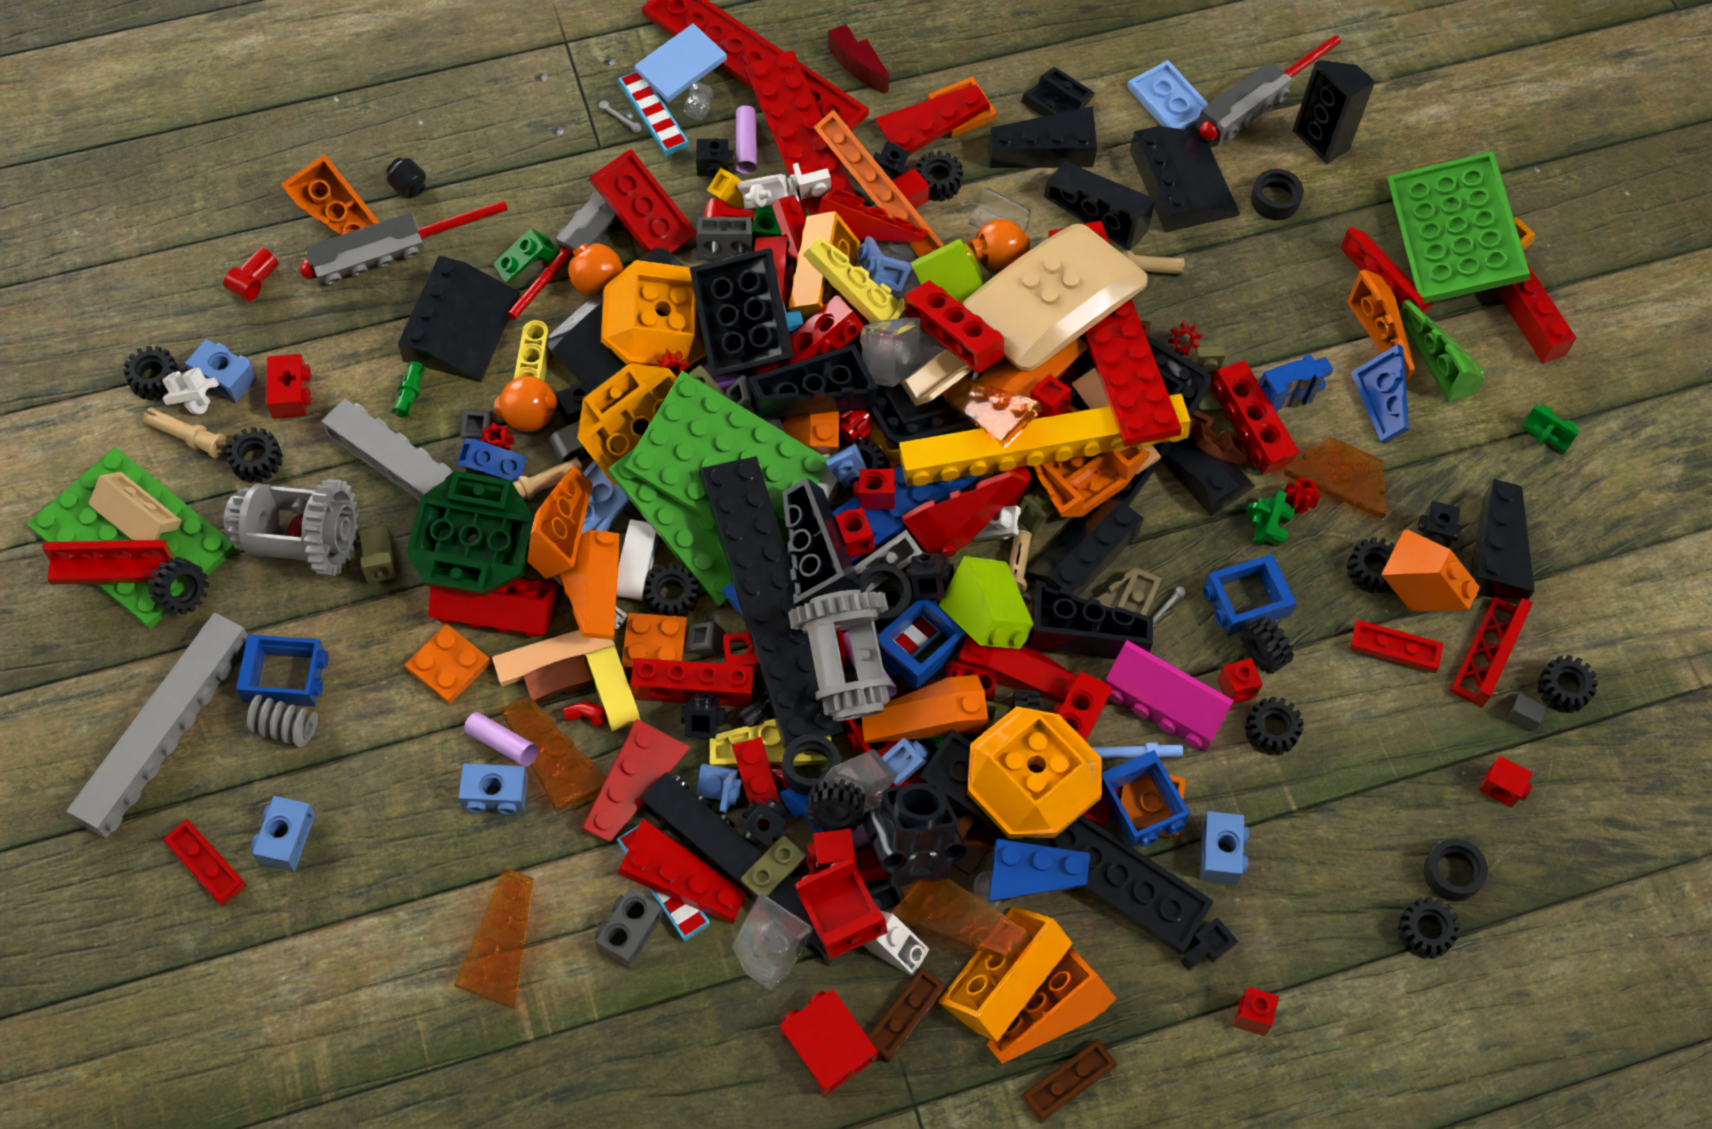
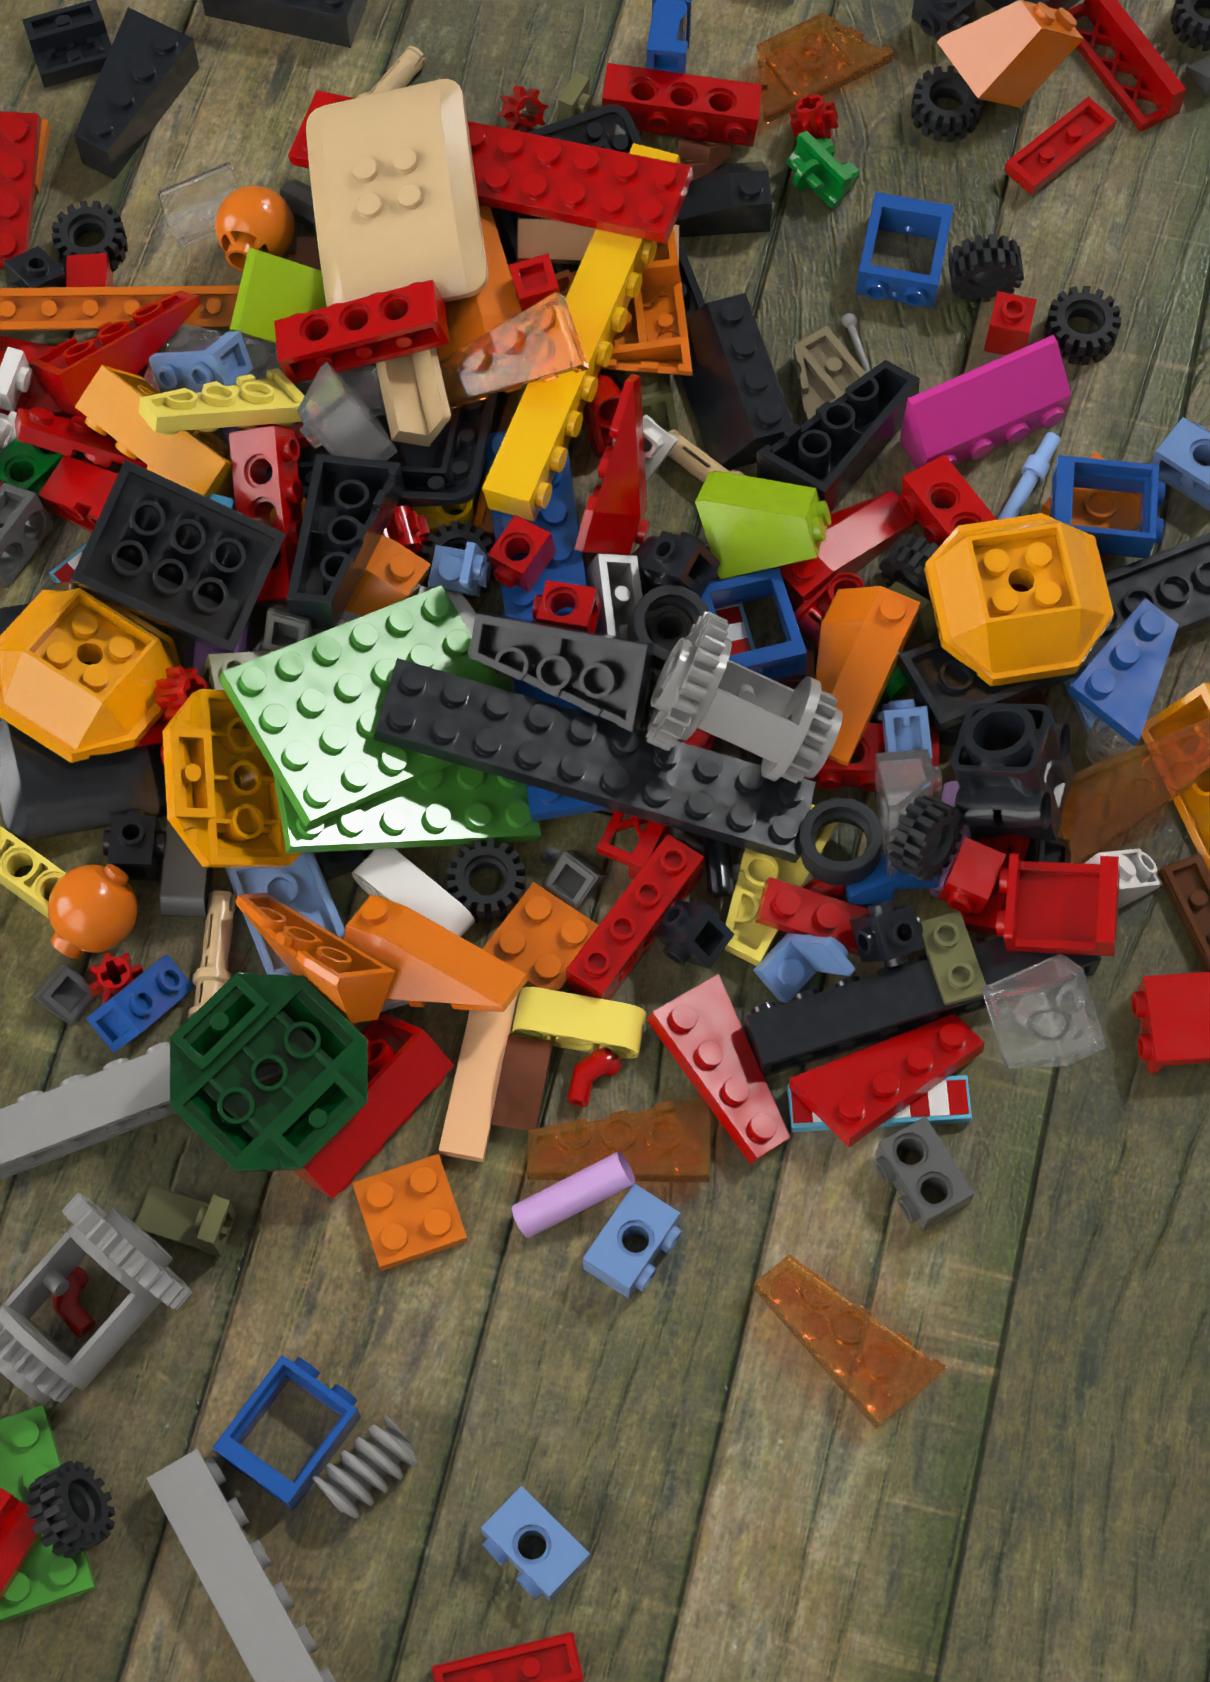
camera: 55 degrees left, 5 degrees up
black wedge [1044,161,1156,250] -> none

